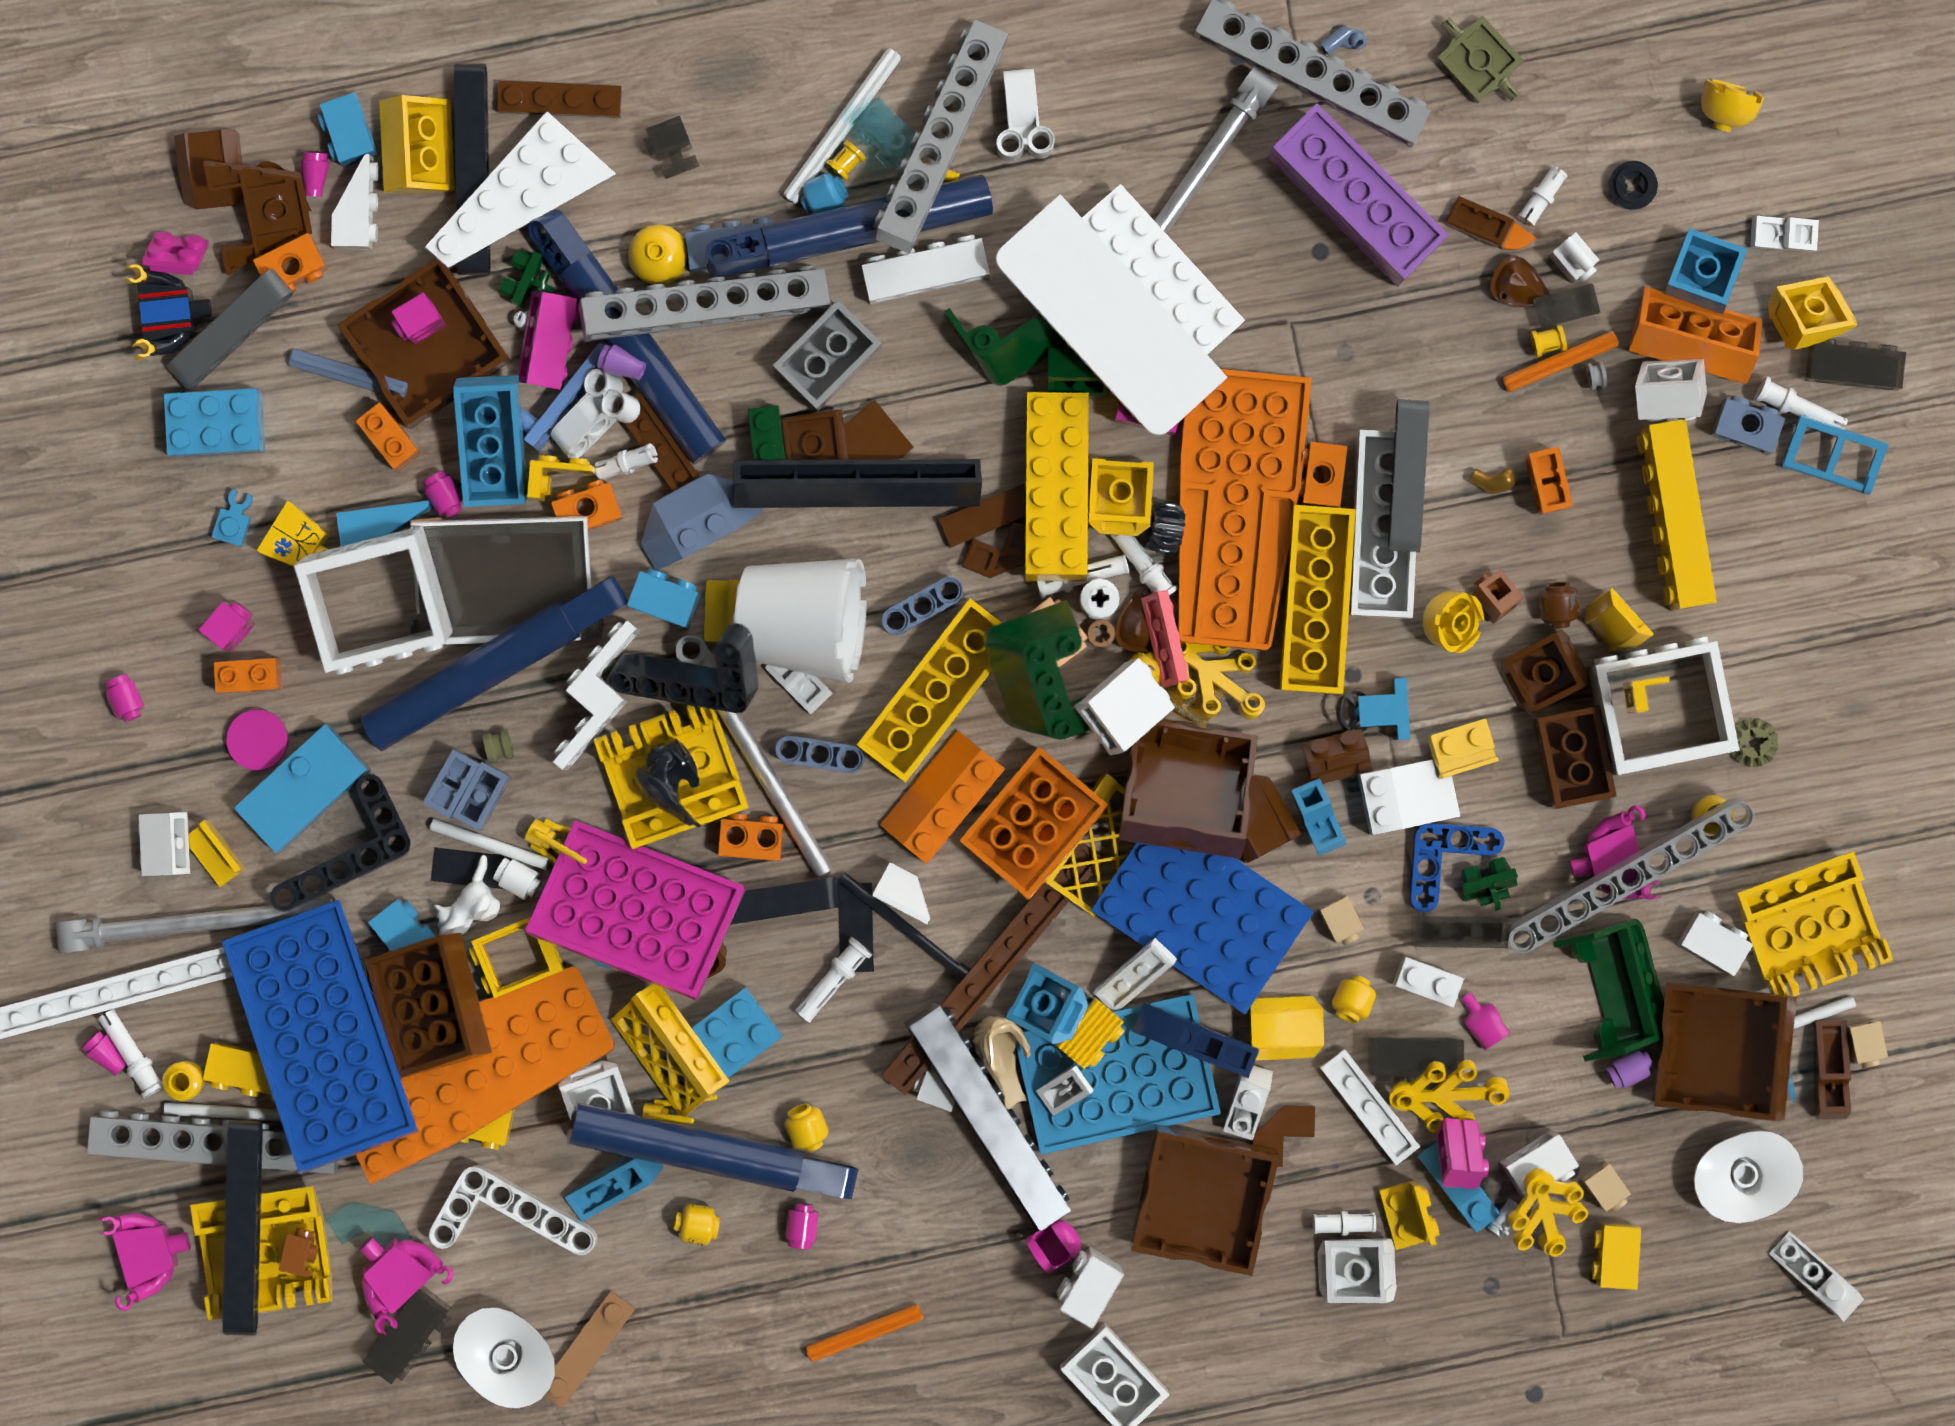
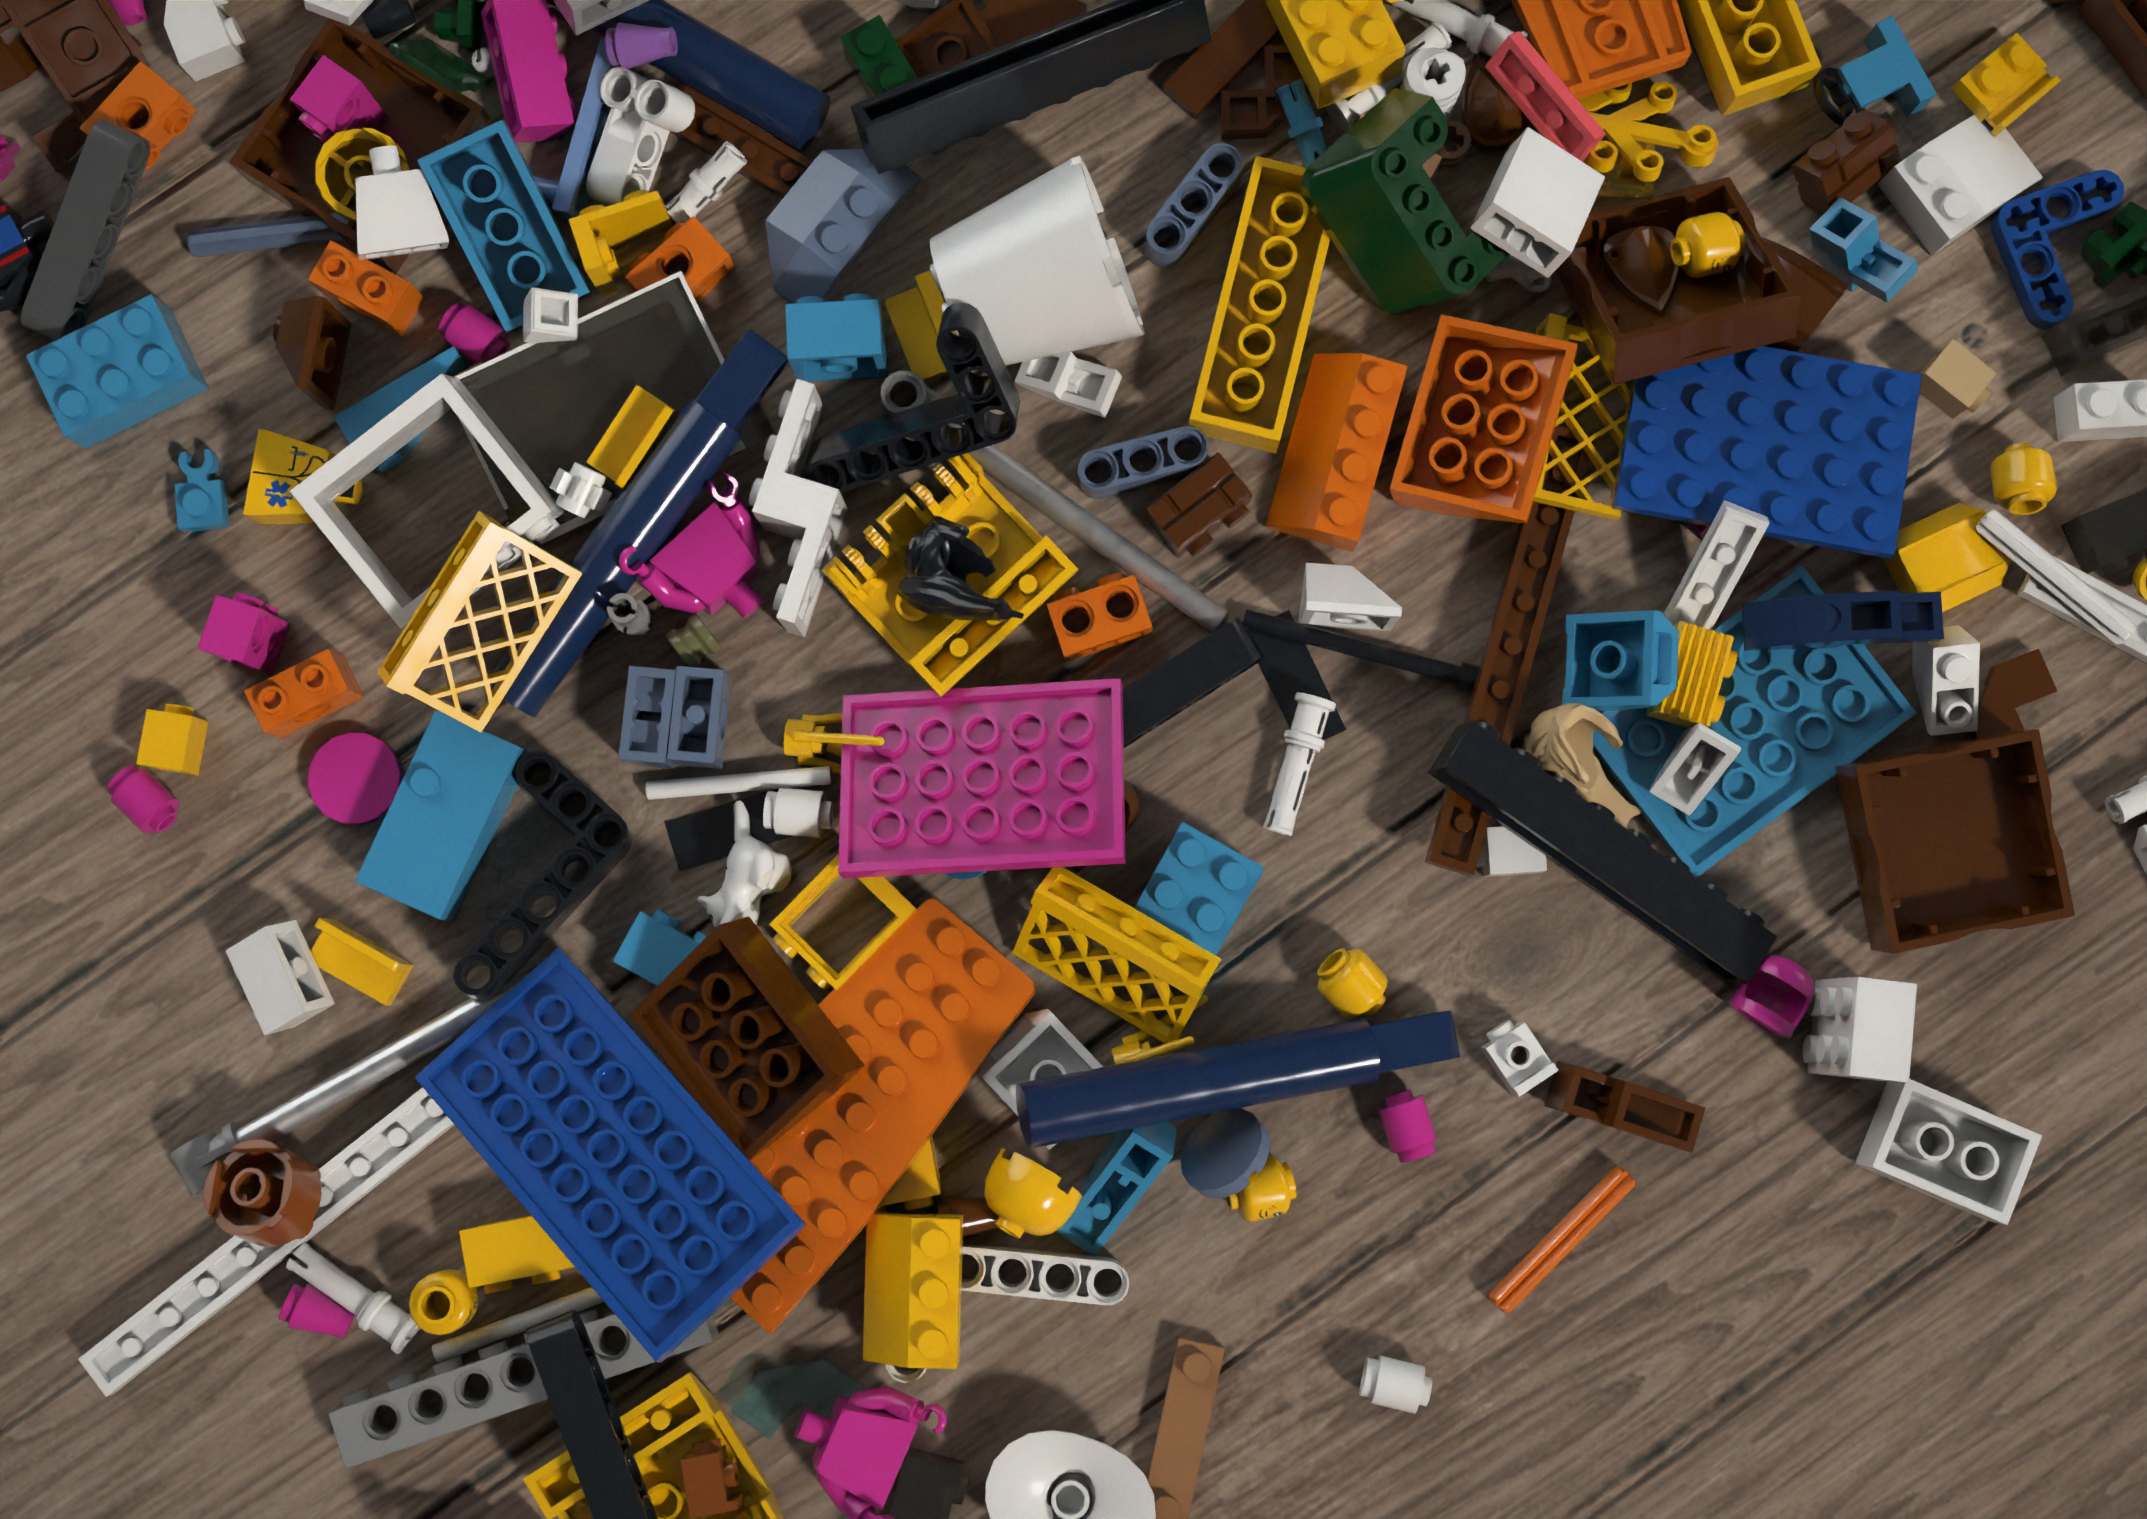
camera: 15 degrees left, 5 degrees down
none -> yellow brick [136,703,209,776]
none -> dark orange brick [204,1139,321,1247]
none -> reddish brown slope [273,296,352,411]
none -> yellow cylinder [315,128,410,222]
none -> white torso [355,146,449,261]
none -> yellow fence [377,510,582,733]
none -> clear green piece [387,38,494,93]
none -> white slope [523,287,578,343]
none -> white gear [550,462,612,519]
none -> yellow panel [586,385,677,489]
none -> light grey pin [607,593,654,638]
none -> dark pink torso [619,472,763,619]
none -> yellow slope [863,1213,963,1369]
none -> reddish brown cone [935,1196,999,1240]
none -> yellow cylinder [984,1148,1083,1239]
none -> reddish brown brick [1144,452,1252,558]
none -> sand blue tile [1181,1108,1270,1198]
none -> dark azure pin [1275,79,1327,168]
none -> white brick [1359,1355,1432,1414]
none -> white brick [1480,1020,1559,1097]
none -> reddish brown slope [1544,1061,1705,1153]
none -> reddish brown piece [1604,226,1679,315]
none -> yellow head [1670,212,1745,279]
none -> white axle [1976,509,2136,645]

